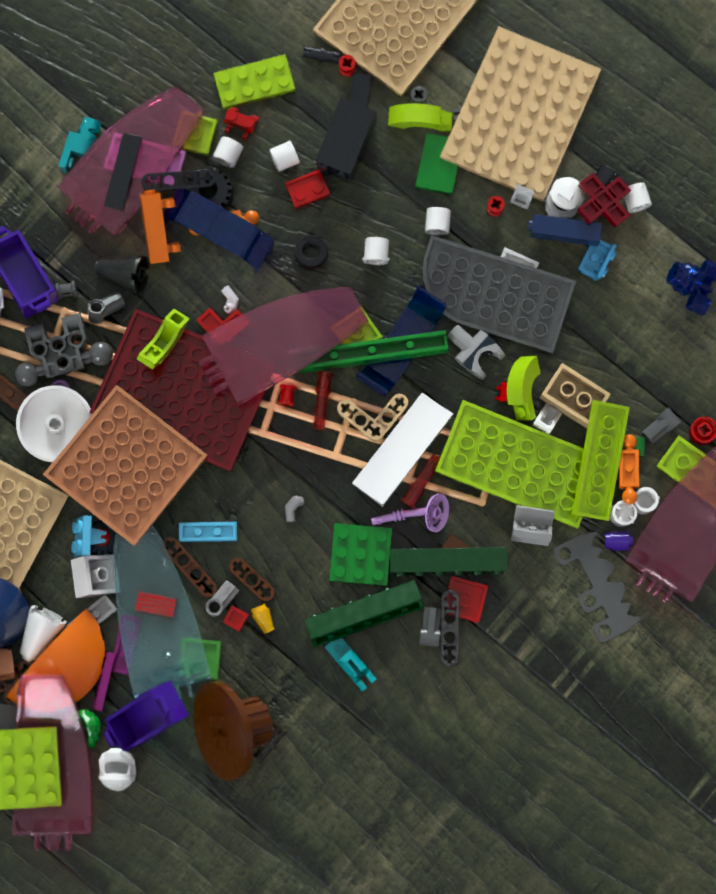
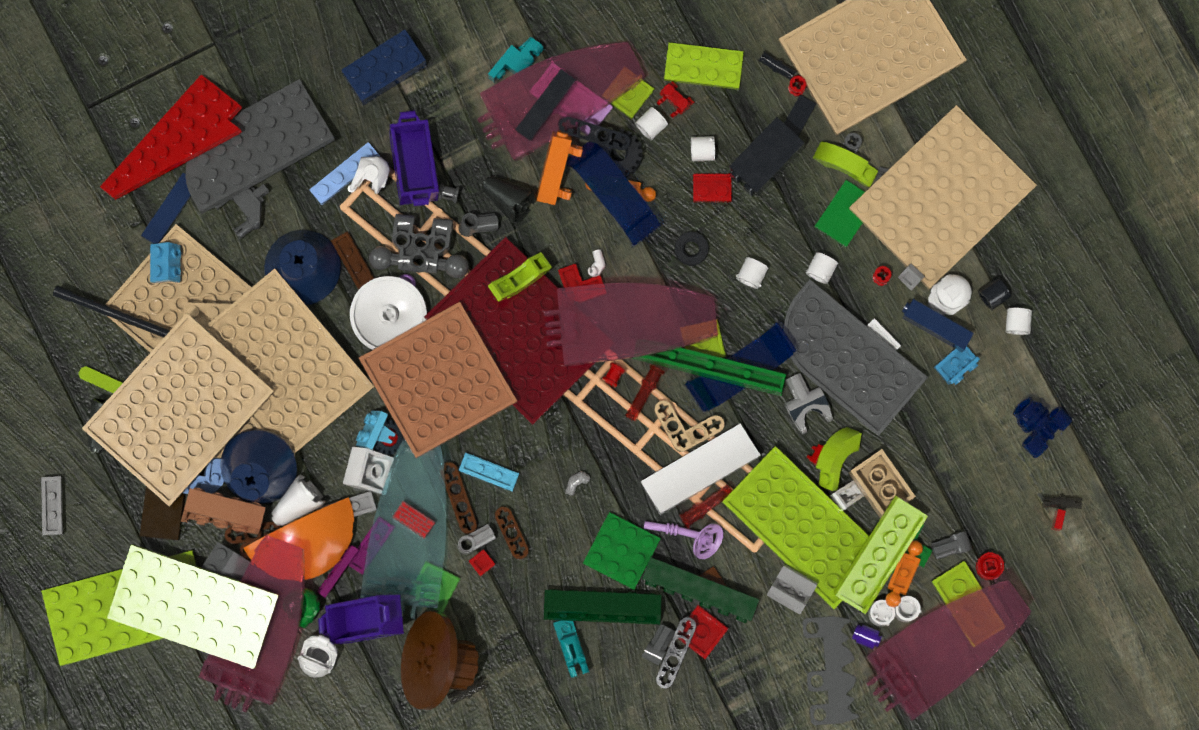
camera: 20 degrees right, 0 degrees up
yellow cone [251,604,274,634] -> none
dark red plate [576,173,631,229] -> none

